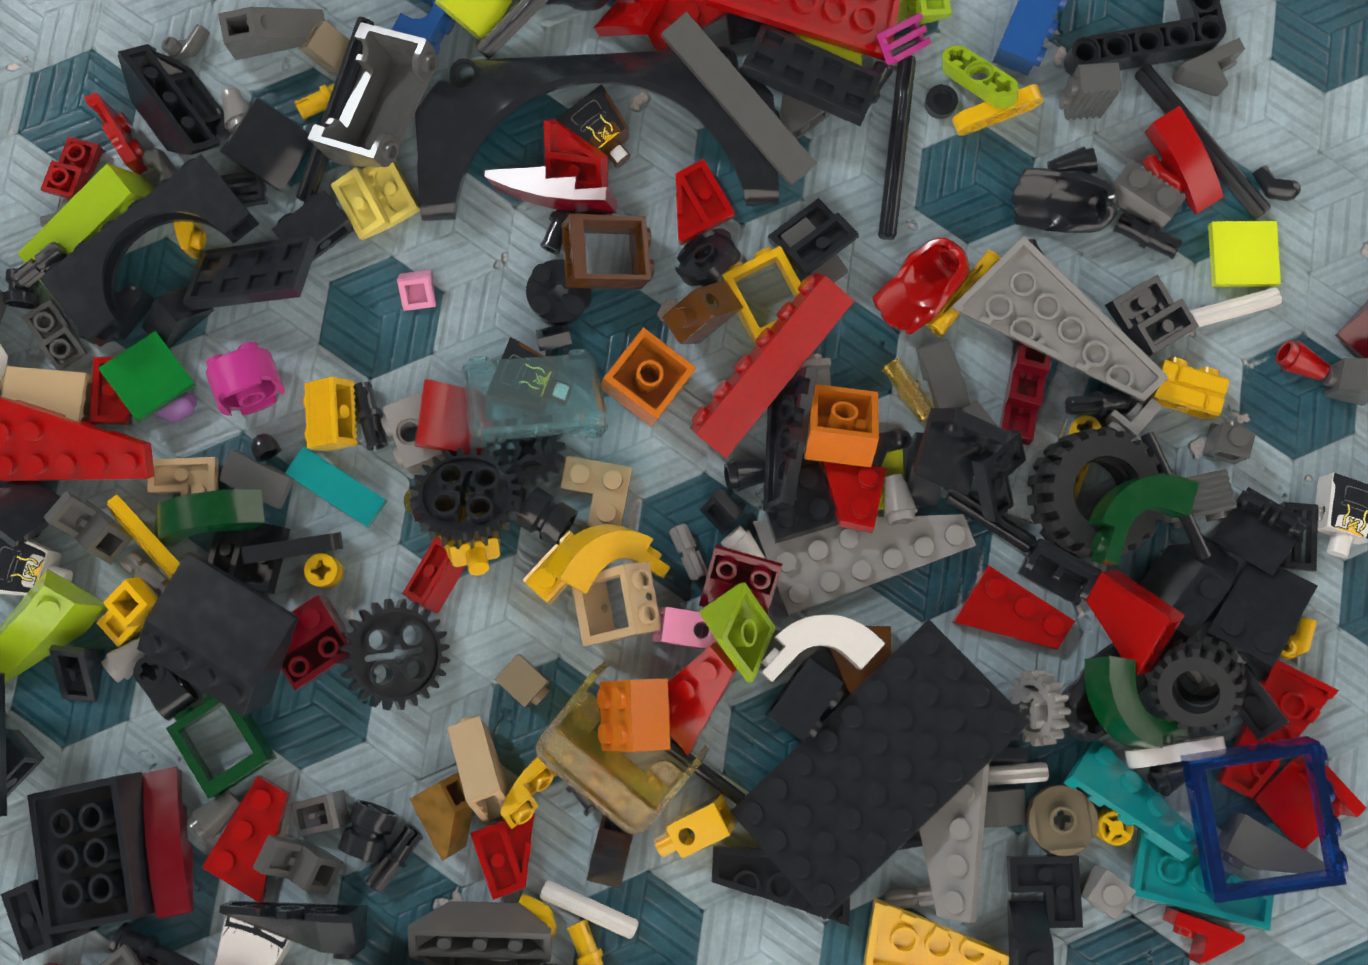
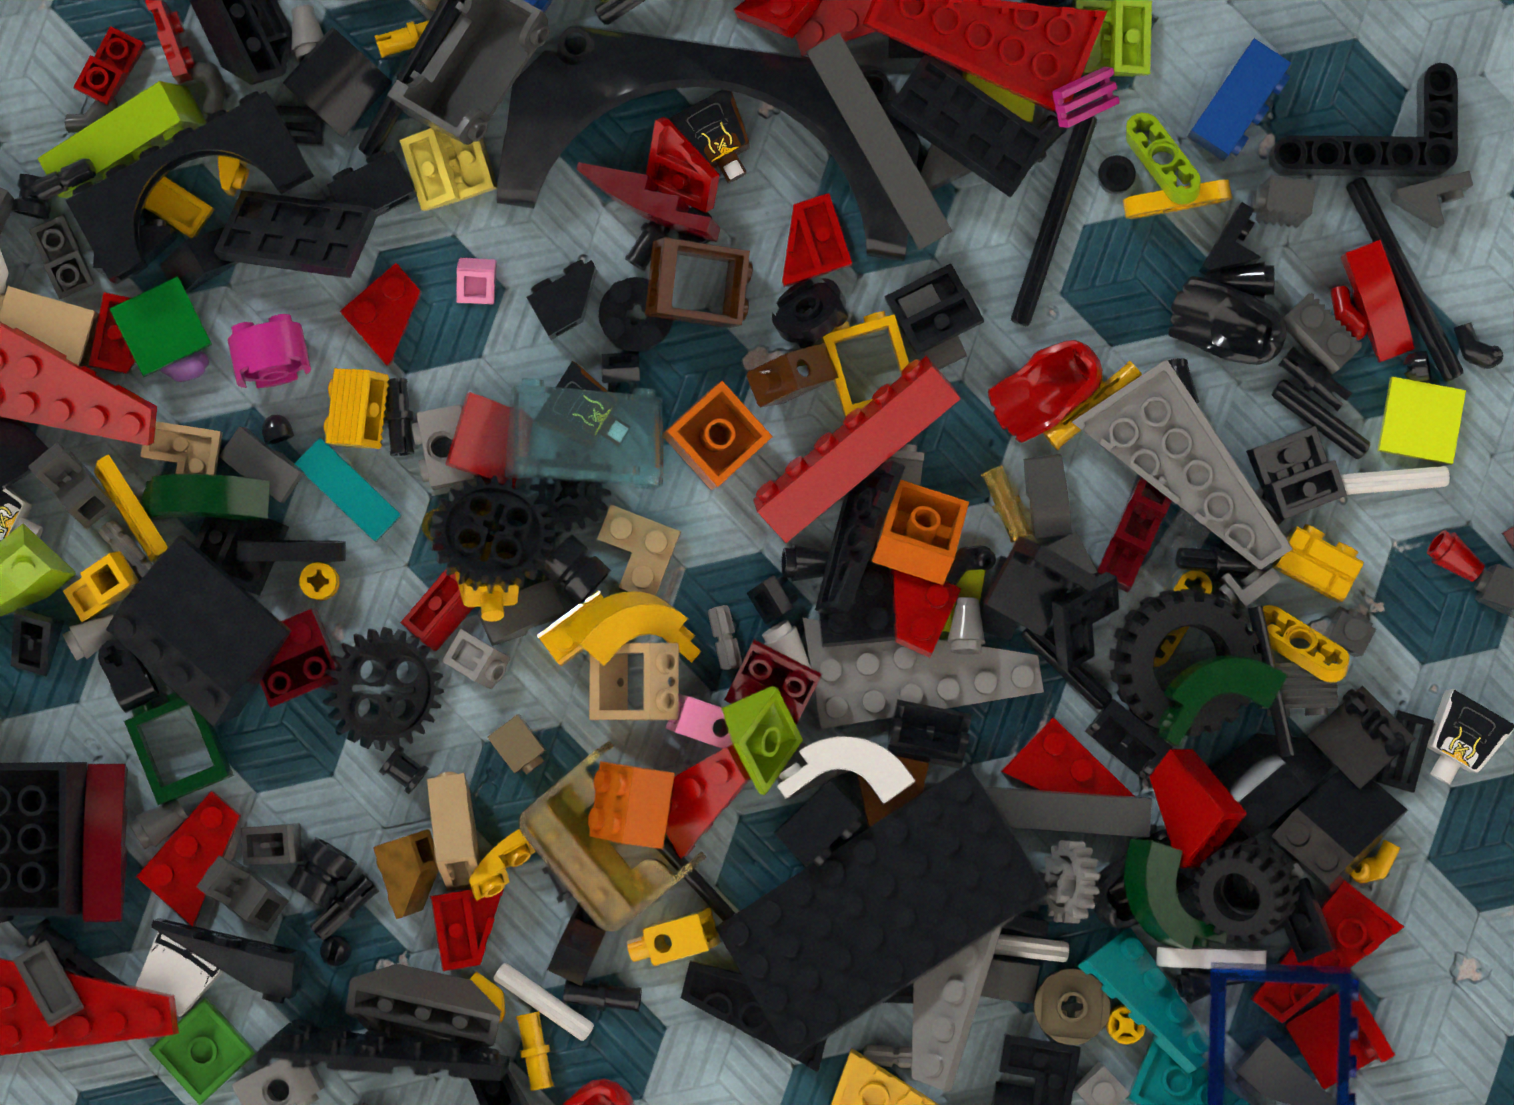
camera: 10 degrees right, 5 degrees up
none -> yellow tile [144,176,215,238]
none -> black hinge [320,935,351,966]
none -> red wing [340,263,422,367]
none -> black bush [379,745,429,794]
none -> light grey bracket [442,629,510,689]
none -> dark grey slope [478,579,566,646]
none -> black slope [526,260,597,340]
none -> black pin [563,979,642,1012]
none -> black hinge [887,699,971,769]
none -> dark grey tile [924,782,1152,837]
none -> black slope [1199,202,1261,275]
none -> yellow beam [1251,605,1350,682]
none -> black axle [1272,379,1371,459]
none -> black hinge [1402,351,1431,382]

